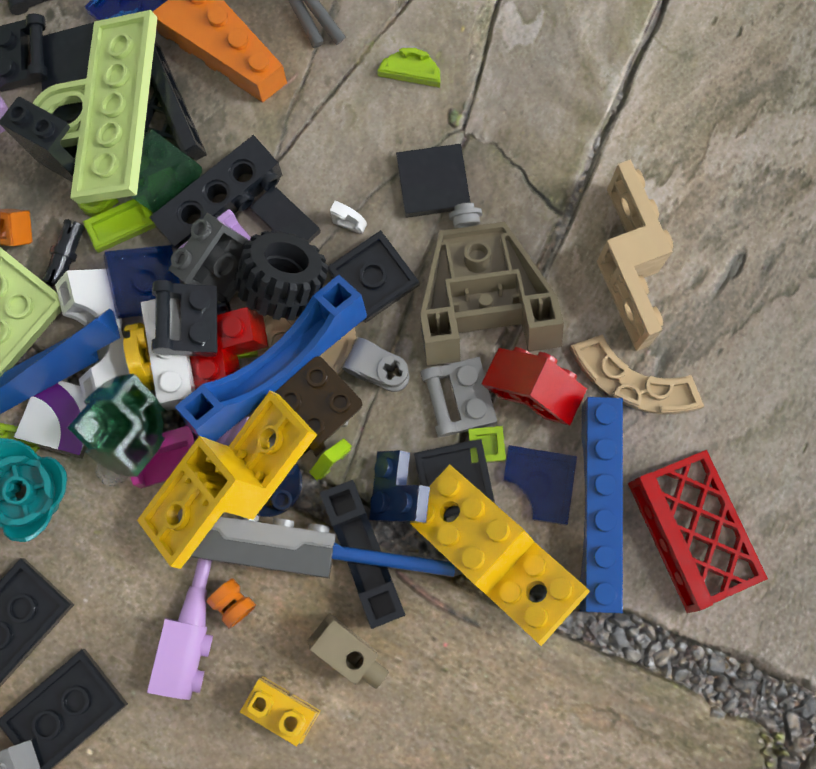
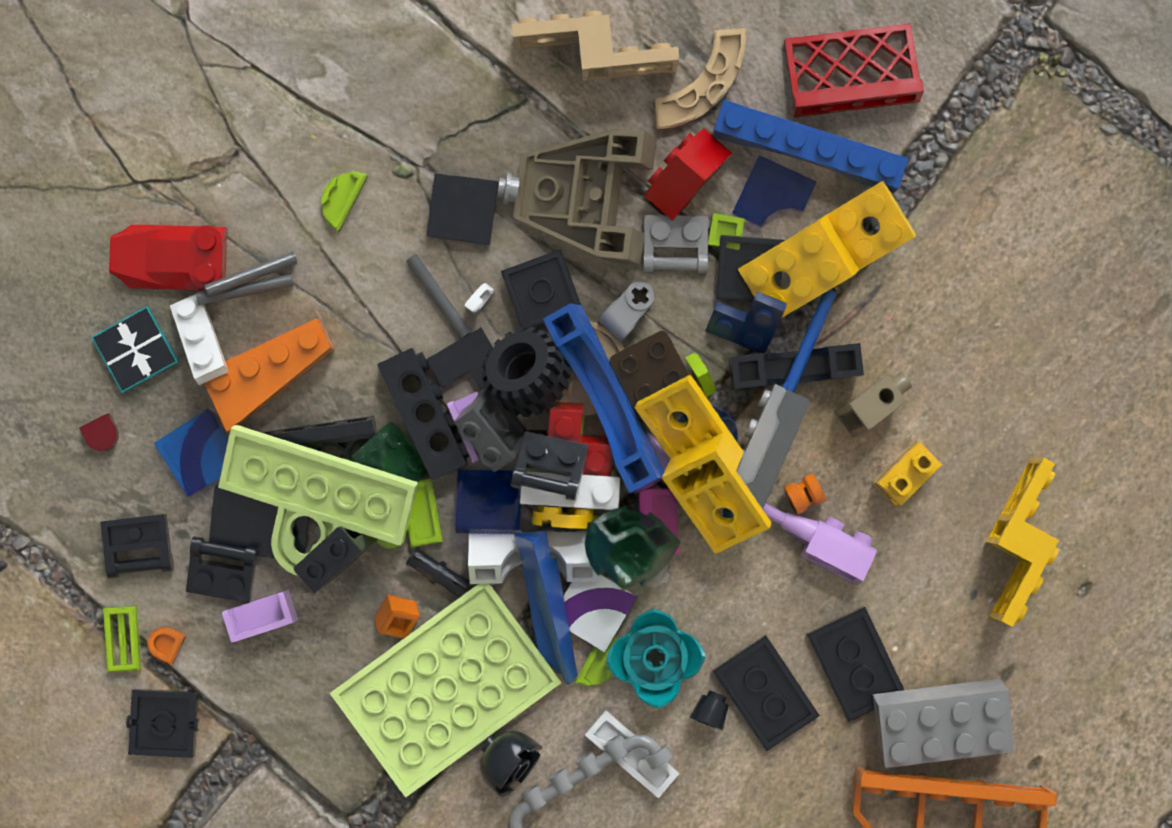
camera: 75 degrees left, 10 degrees up
none -> dark grey bar [406,254,471,339]

